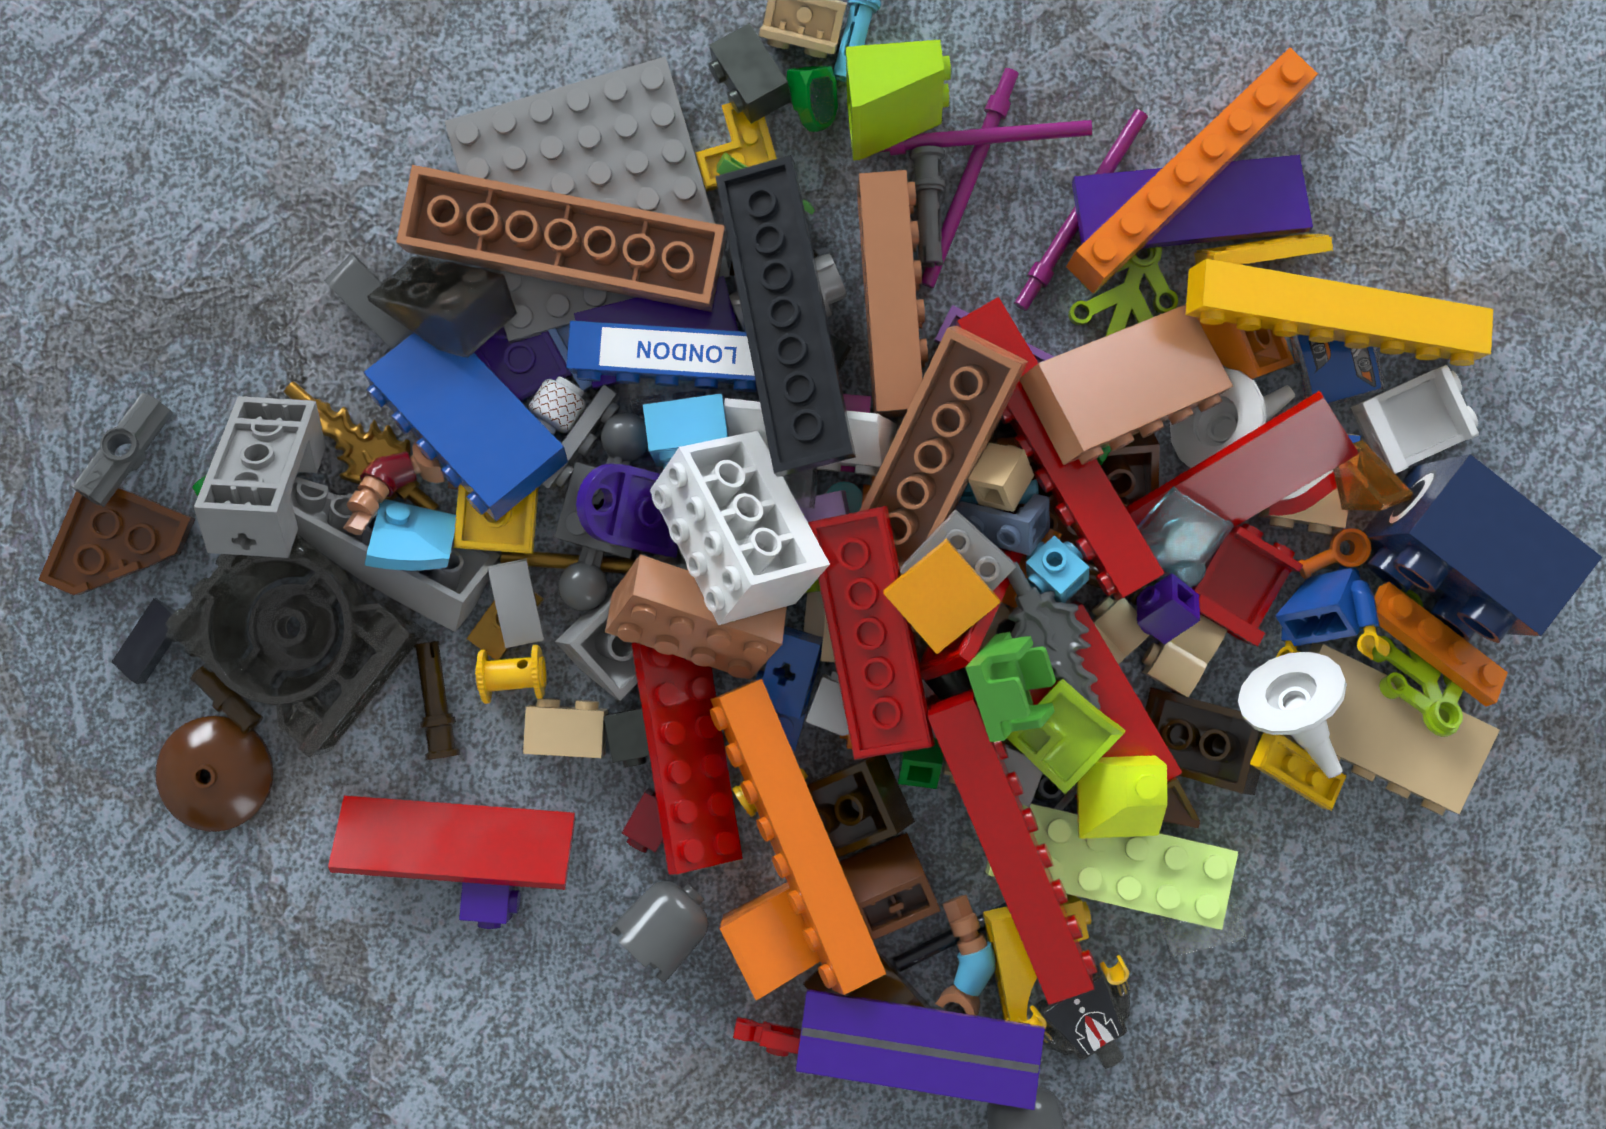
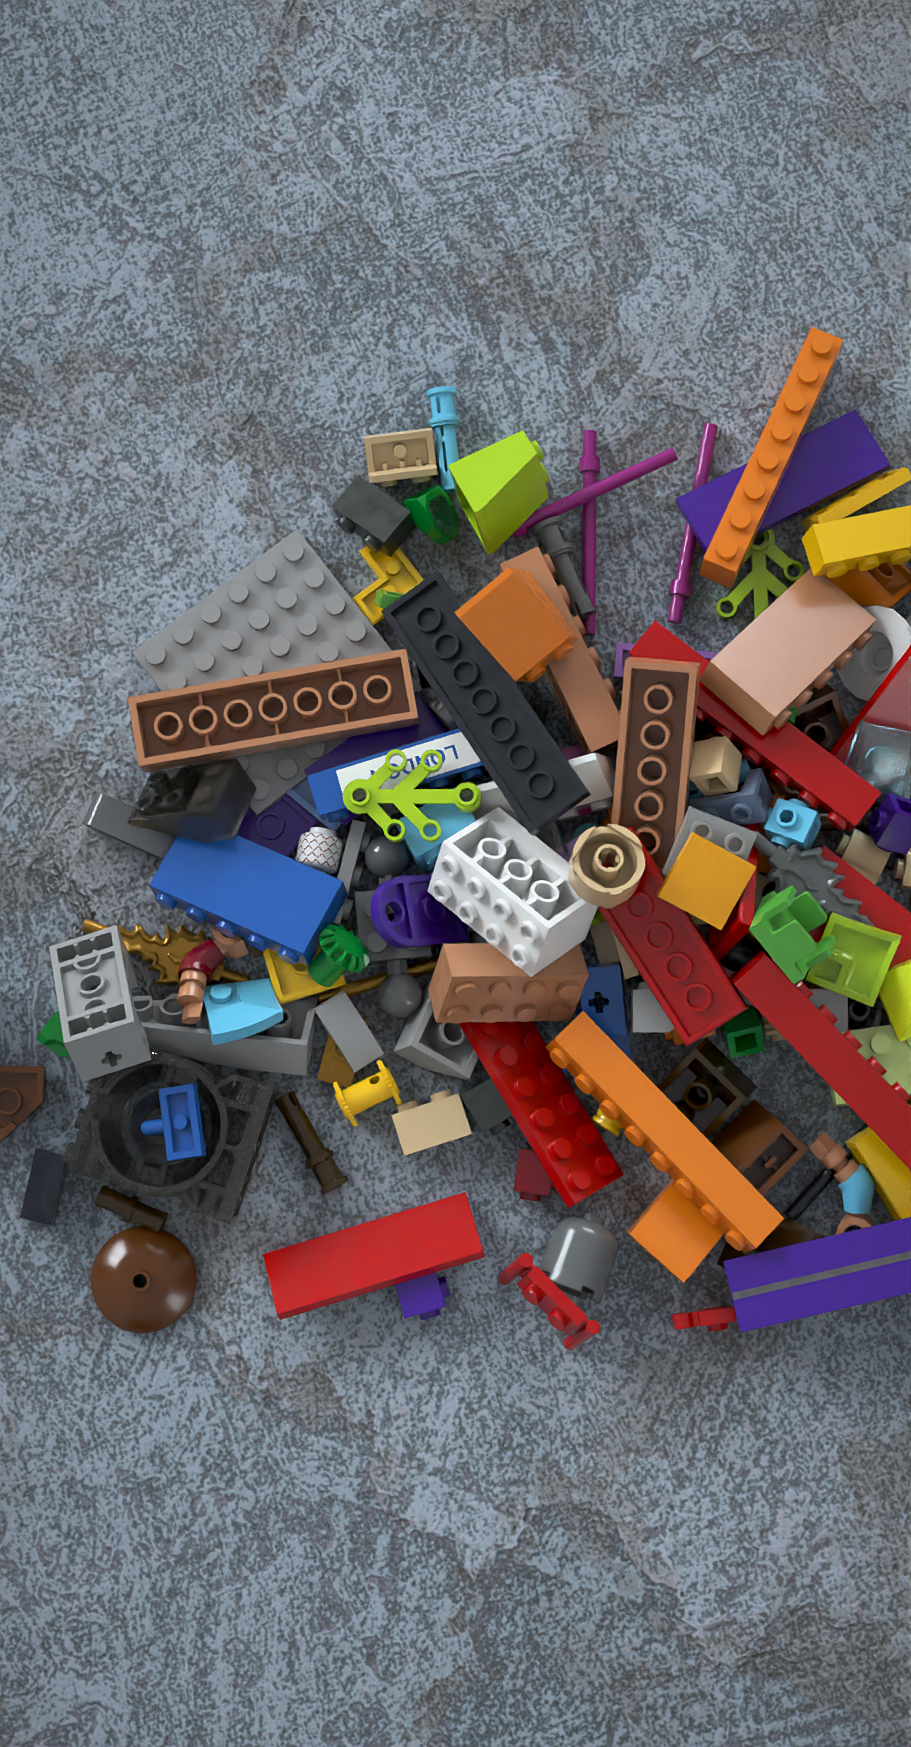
camera: 20 degrees left, 5 degrees down
none -> blue plate [140,1084,206,1161]
none -> green gear [307,924,370,987]
none -> lime plant [343,749,482,843]
none -> orange slope [455,567,579,683]
none -> red plate [498,1253,600,1351]
none -> tan brick [568,824,645,909]

